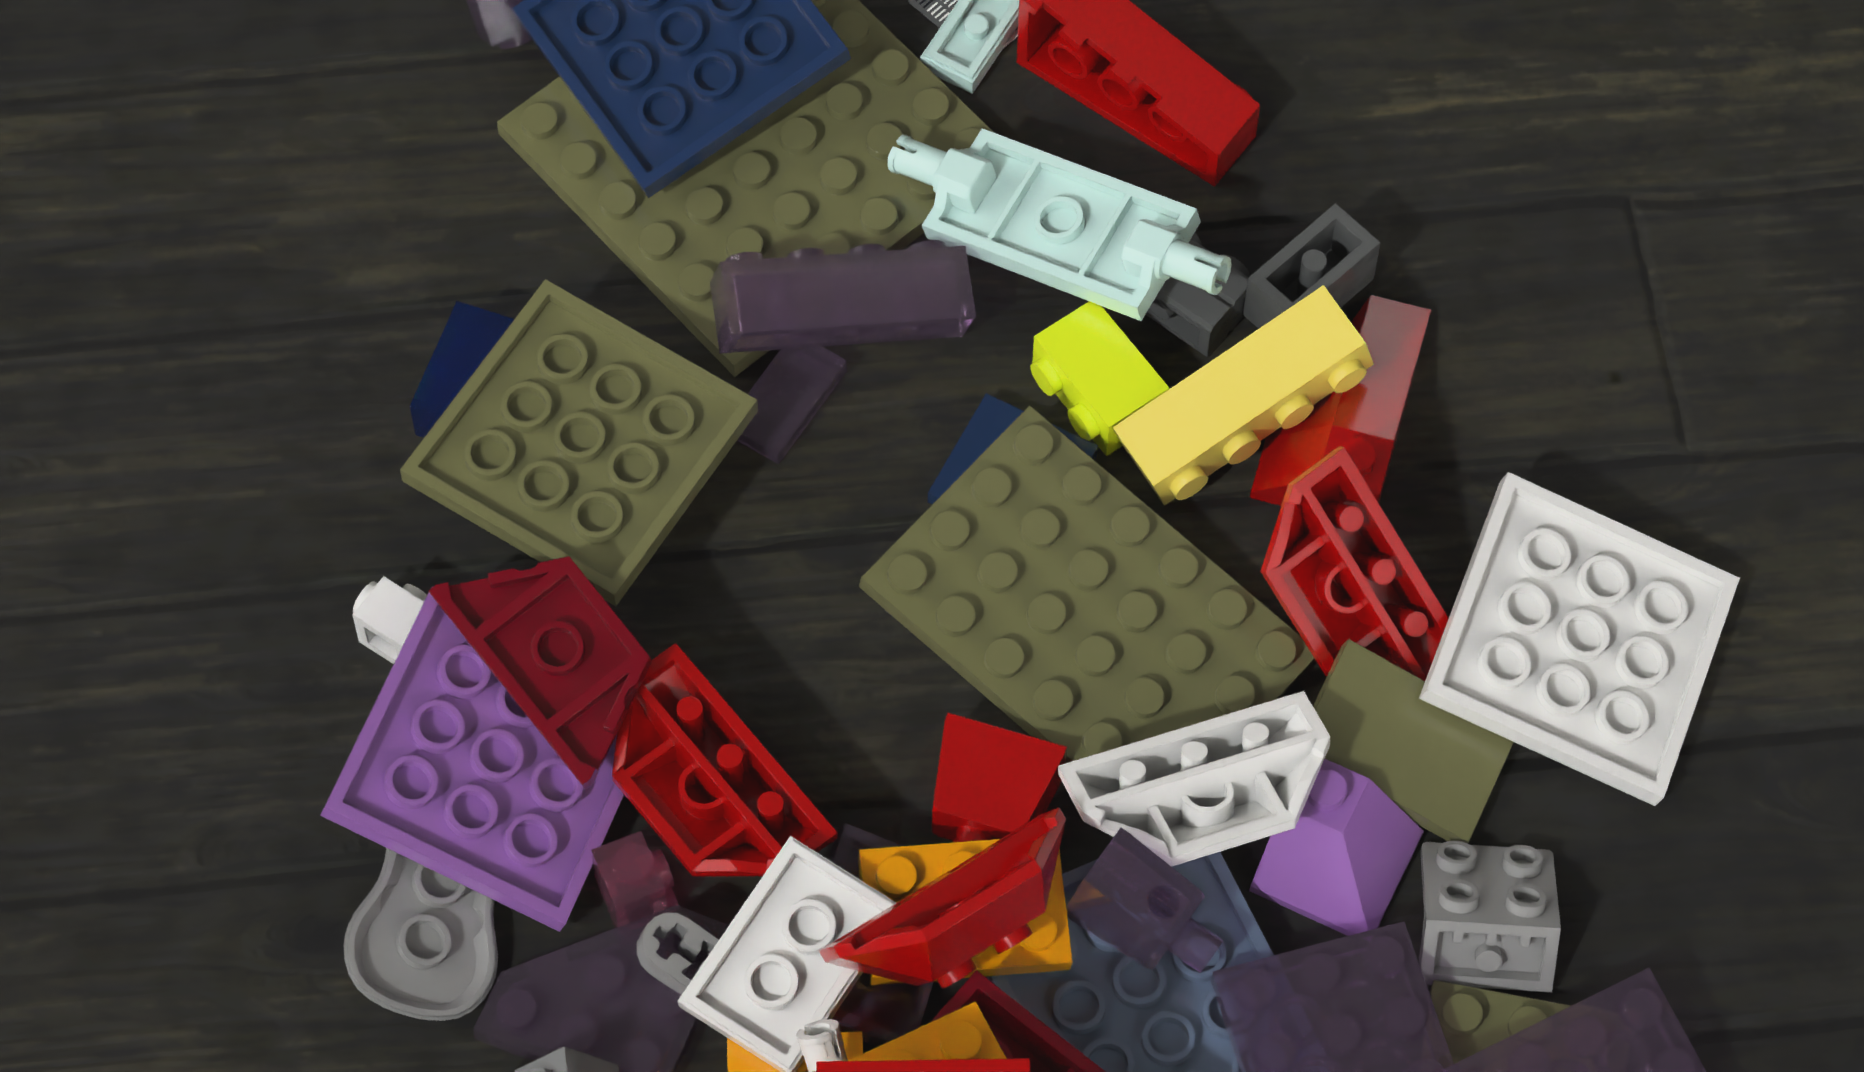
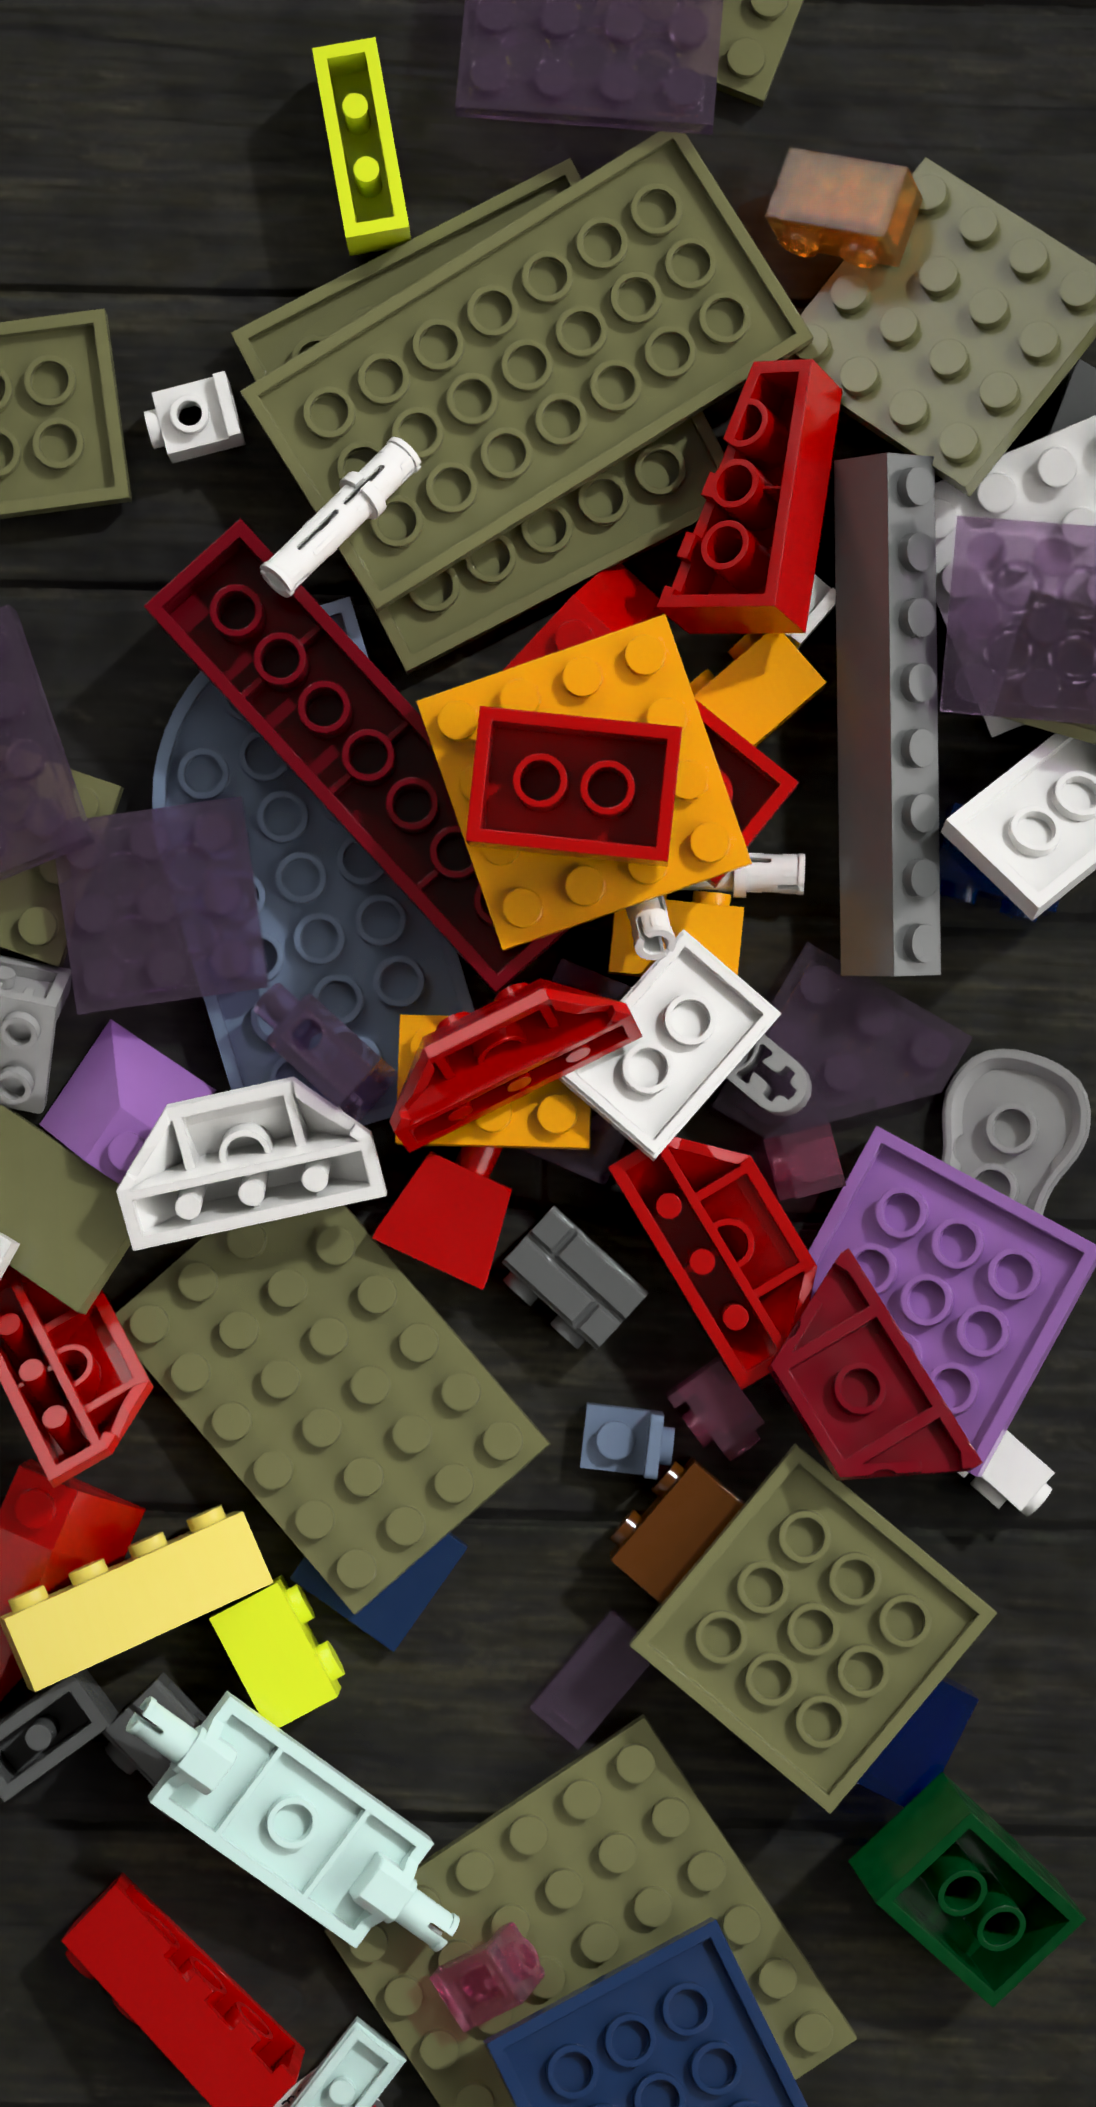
camera: 170 degrees left, 25 degrees up
clear purple brick [710,240,976,354] -> none
none -> clear pink bracket [429,1922,545,2032]
none -> dark grey brick [502,1205,648,1350]
none -> sand blue bracket [580,1402,675,1480]
none -> reddish brown brick [609,1457,746,1604]
none -> clear pink brick [666,1356,765,1461]
none -> dark green brick [848,1772,1086,2008]

